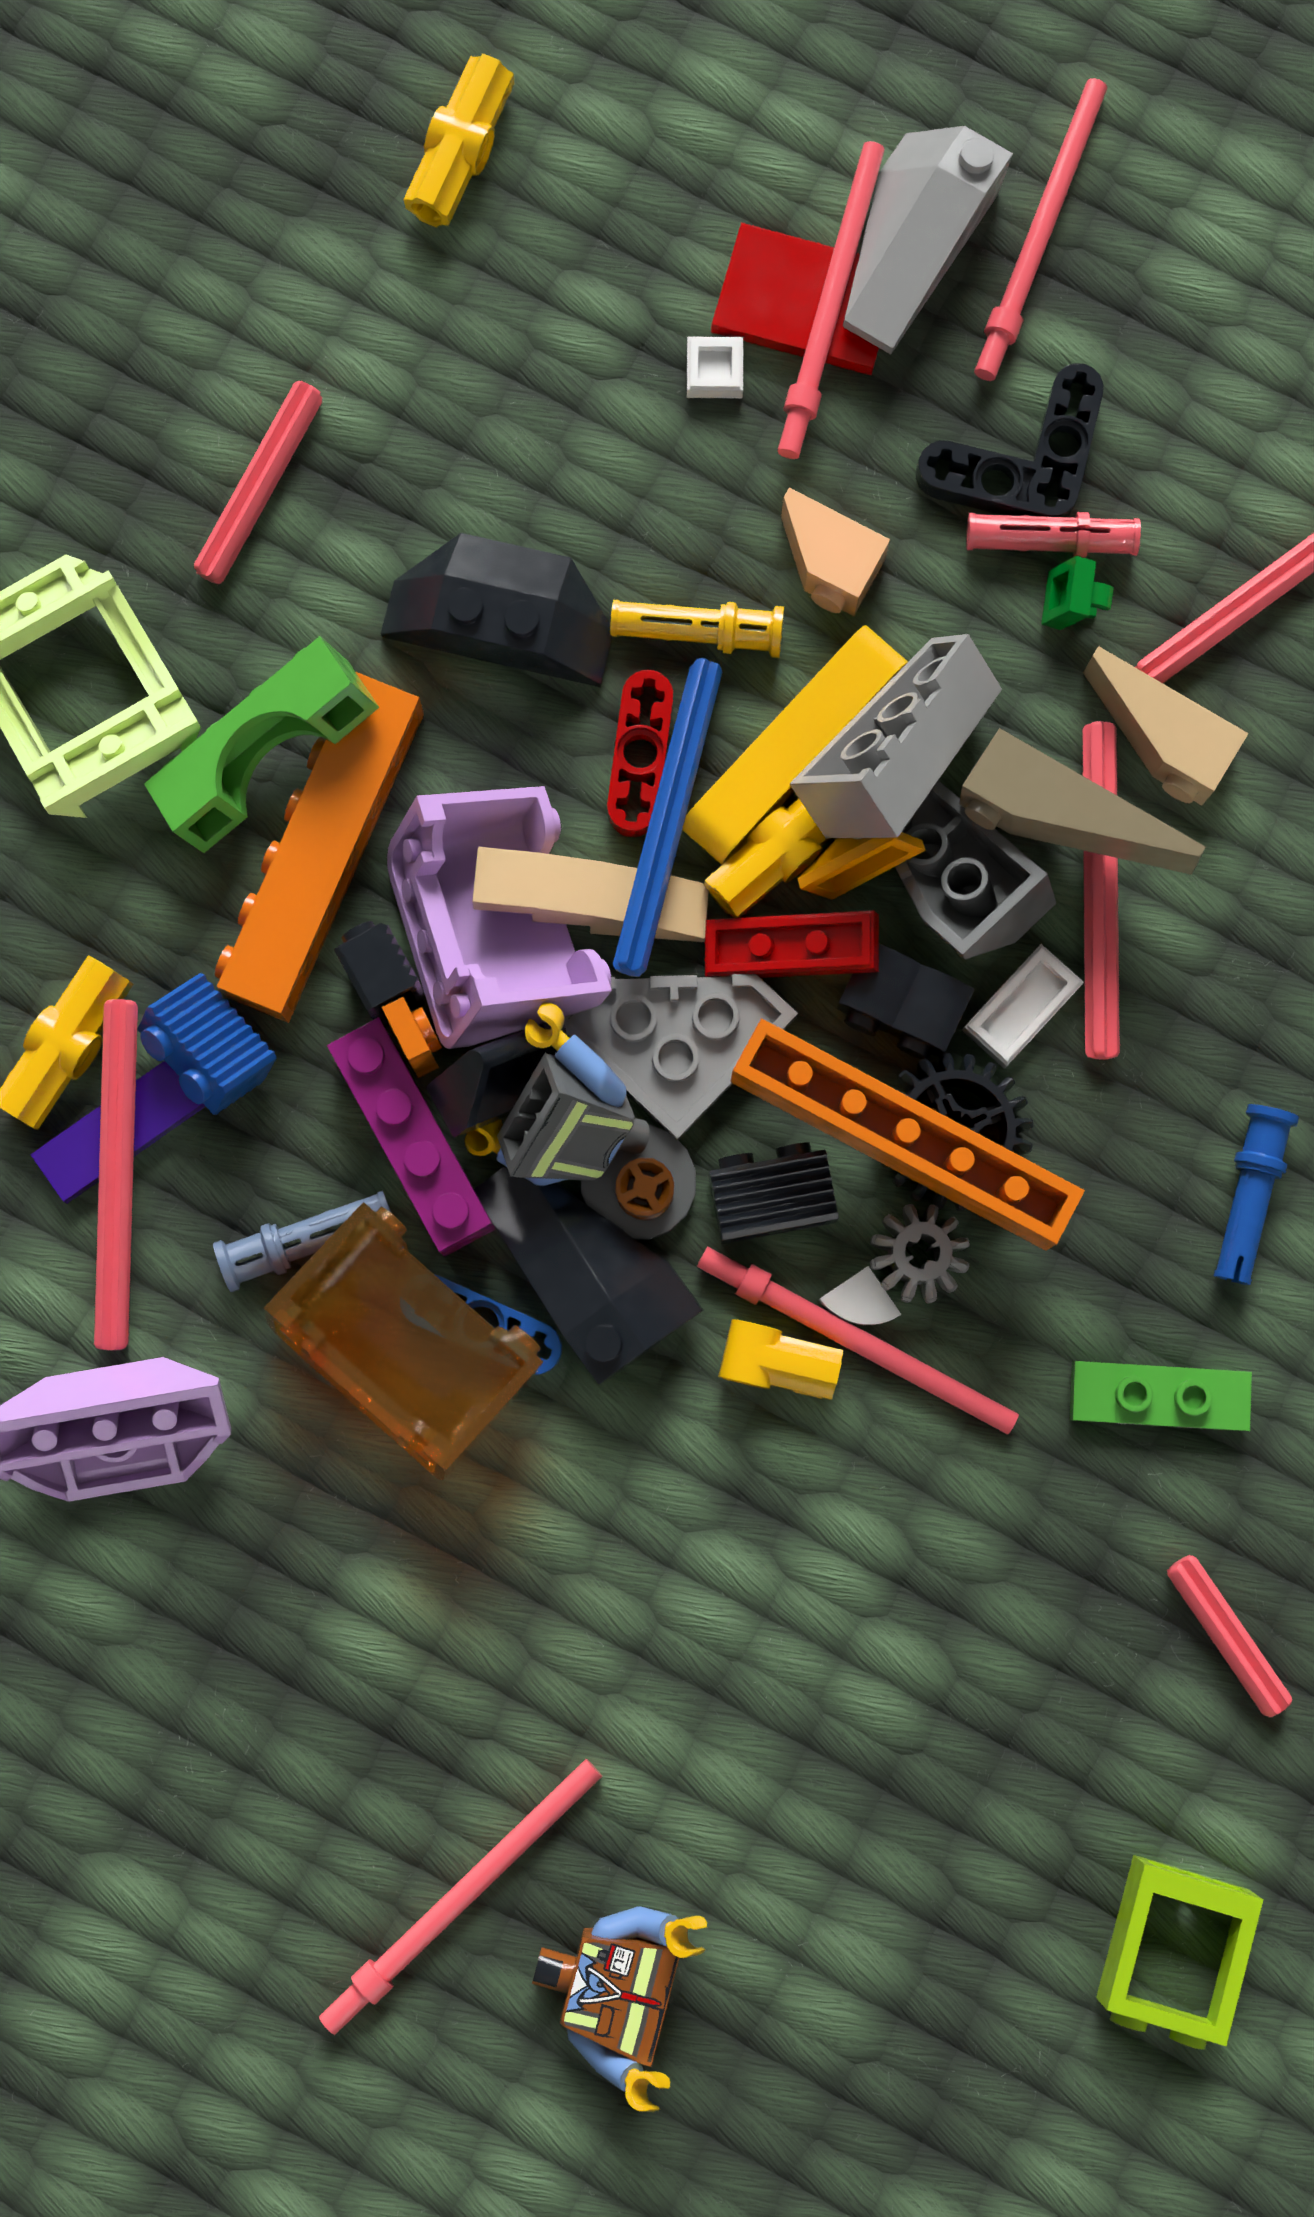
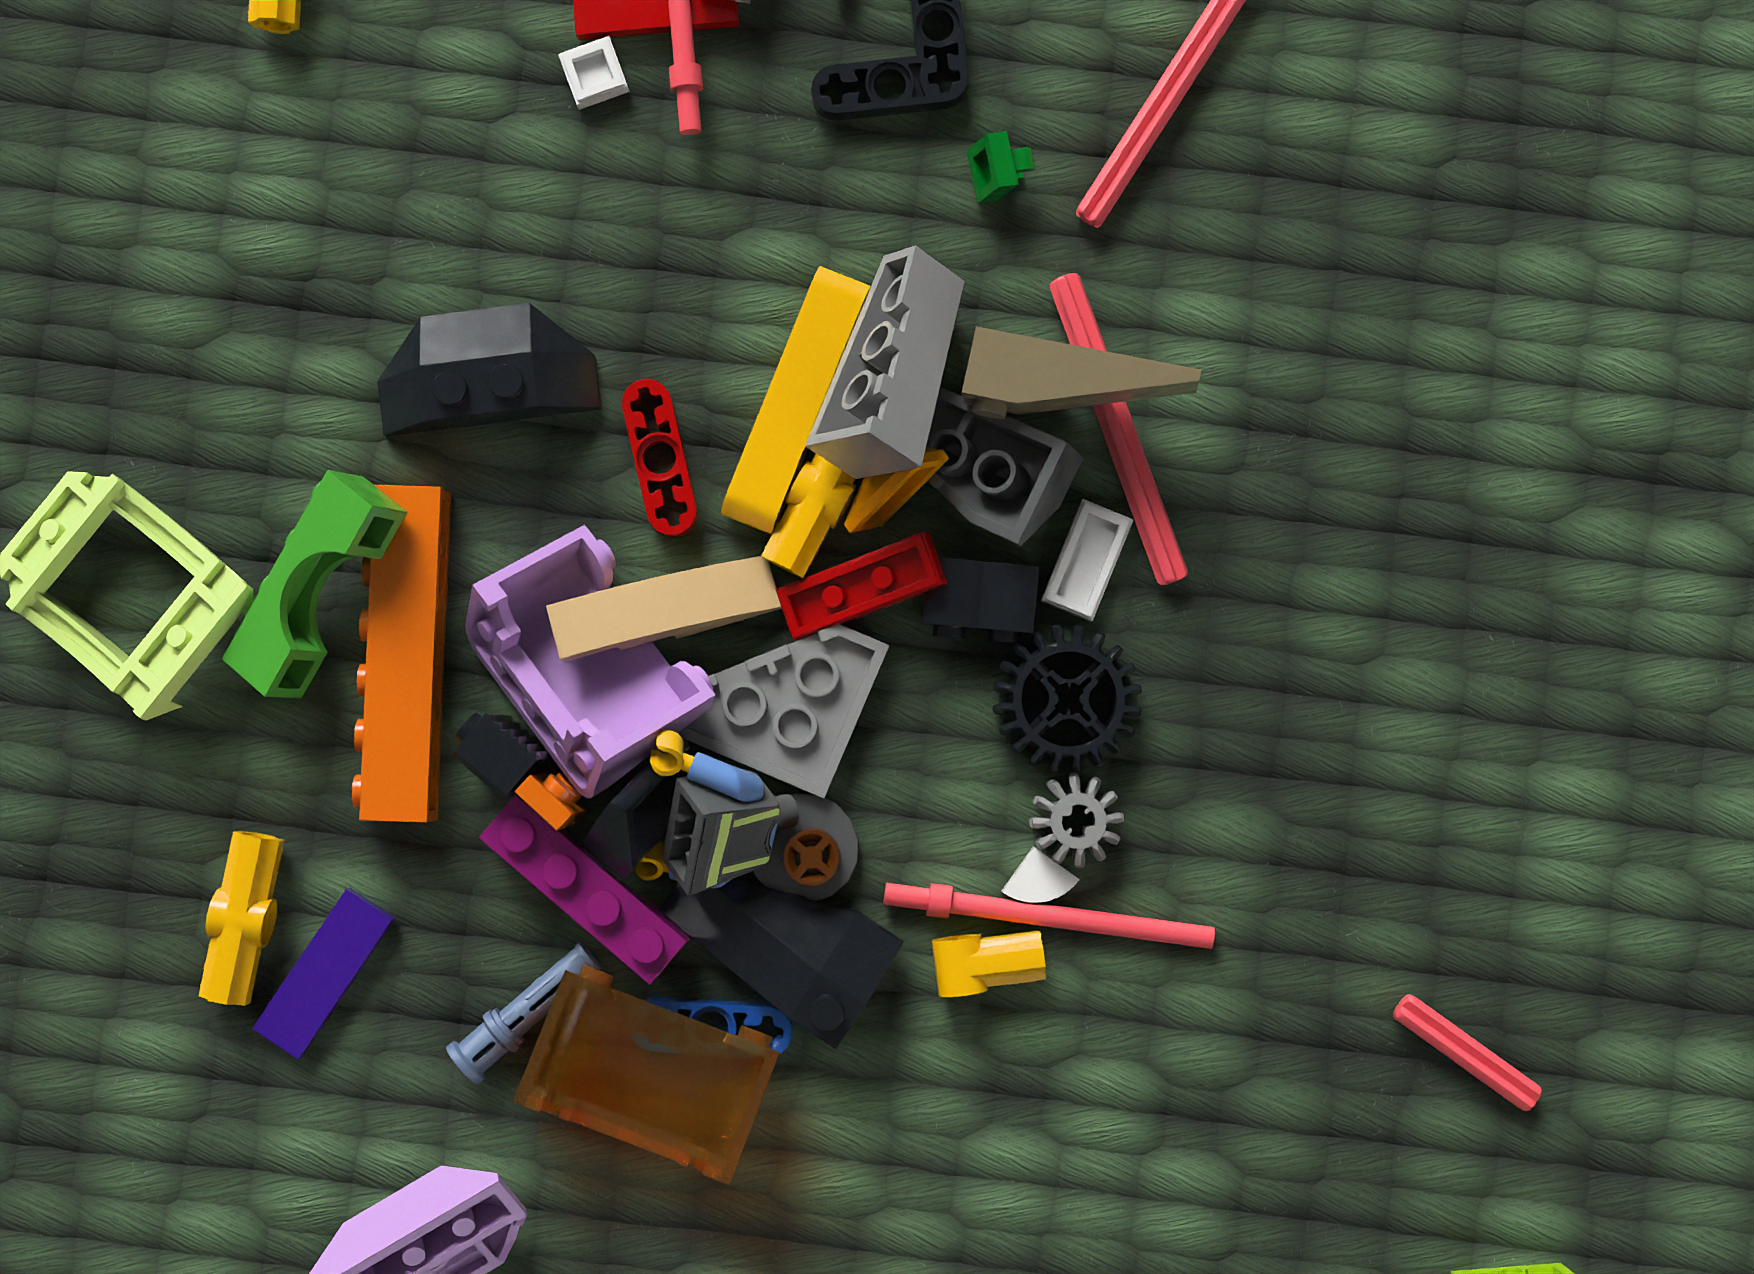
camera: 20 degrees left, 5 degrees up
coral axle [94,999,138,1351] -> none
blue brick [137,973,277,1115] -> none
coral axle [194,381,322,584] -> none
yellow pin [610,600,784,658] -> none
blue axle [613,658,722,977] -> none
black brick [708,1142,839,1244] -> none
orange brick [730,1018,1085,1251] -> none
light nougat slope [781,487,890,616] -> none
coral pin [966,512,1141,558] -> none
bright green plate [1070,1361,1252,1431] -> none
tan slope [1083,646,1248,805] -> none
blue pin [1213,1104,1299,1285] -> none

